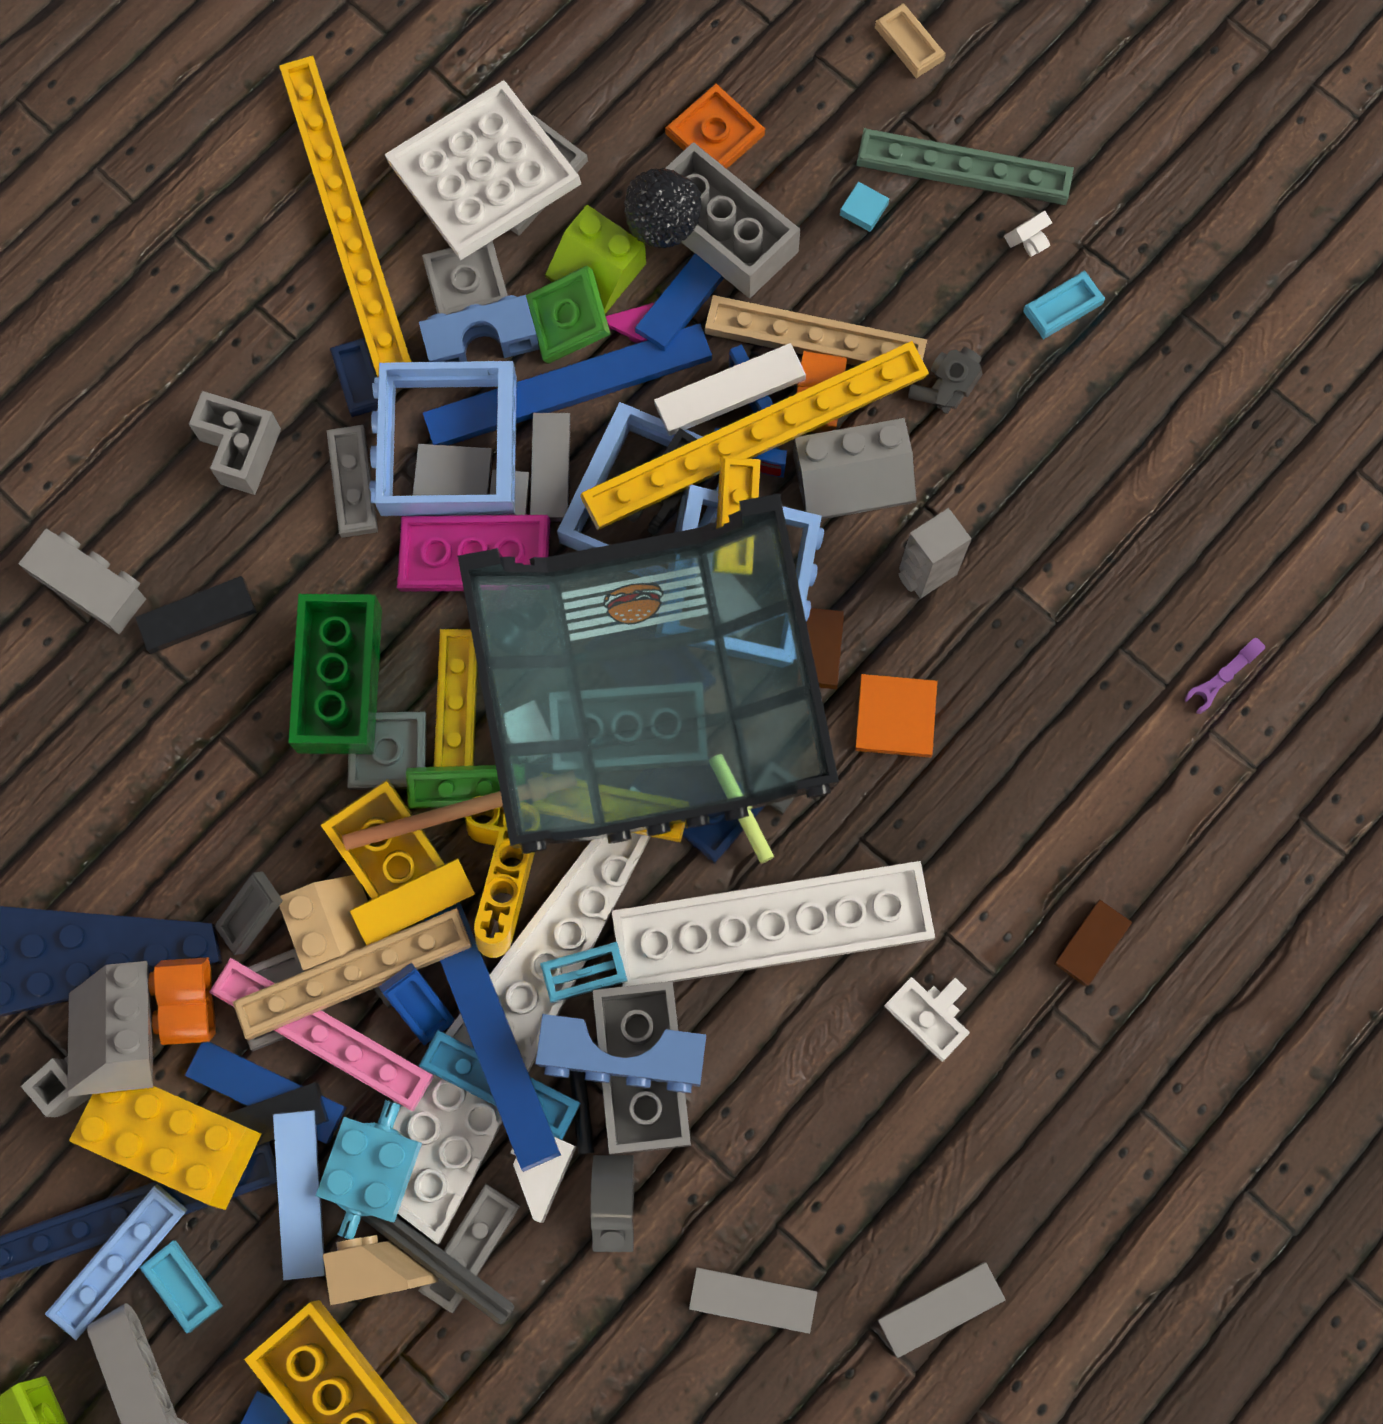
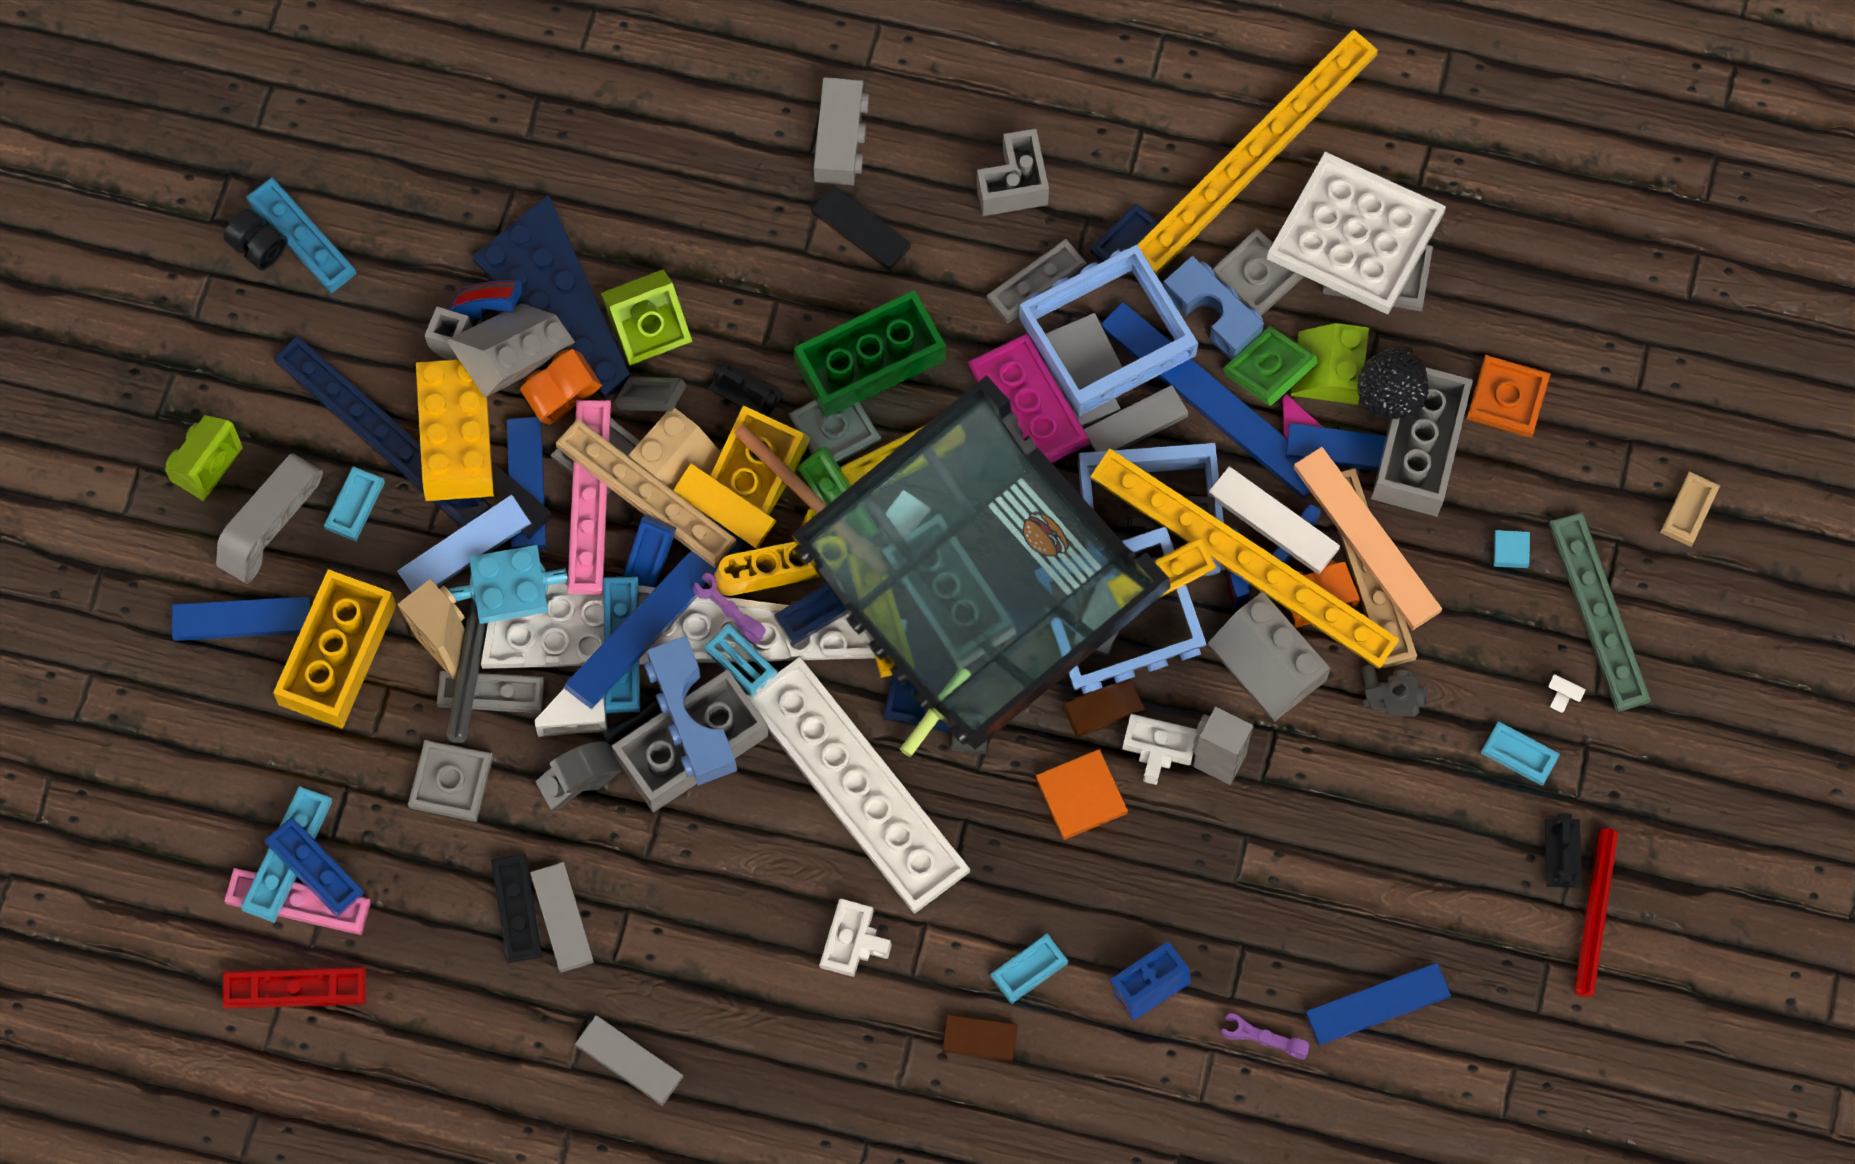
camera: 60 degrees right, 5 degrees down
light blue tile [45,1184,188,1340] -> none
none -> light grey tile [408,740,493,822]
none -> slope [450,280,522,319]
none -> black tile [491,853,543,963]
none -> lime slope [601,269,692,365]
none -> medium lavender piece [692,573,766,645]
none -> black hinge [708,362,784,417]
none -> dark blue tile [774,584,848,646]
none -> medium azure tile [990,933,1068,1004]
none -> blue hinge [1110,941,1191,1021]
none -> white hinge [1122,714,1197,785]
none -> light nougat tile [1293,447,1442,630]
none -> blue tile [1305,963,1451,1047]
none -> black hinge [1545,813,1582,888]
none -> red axle [1574,828,1618,998]

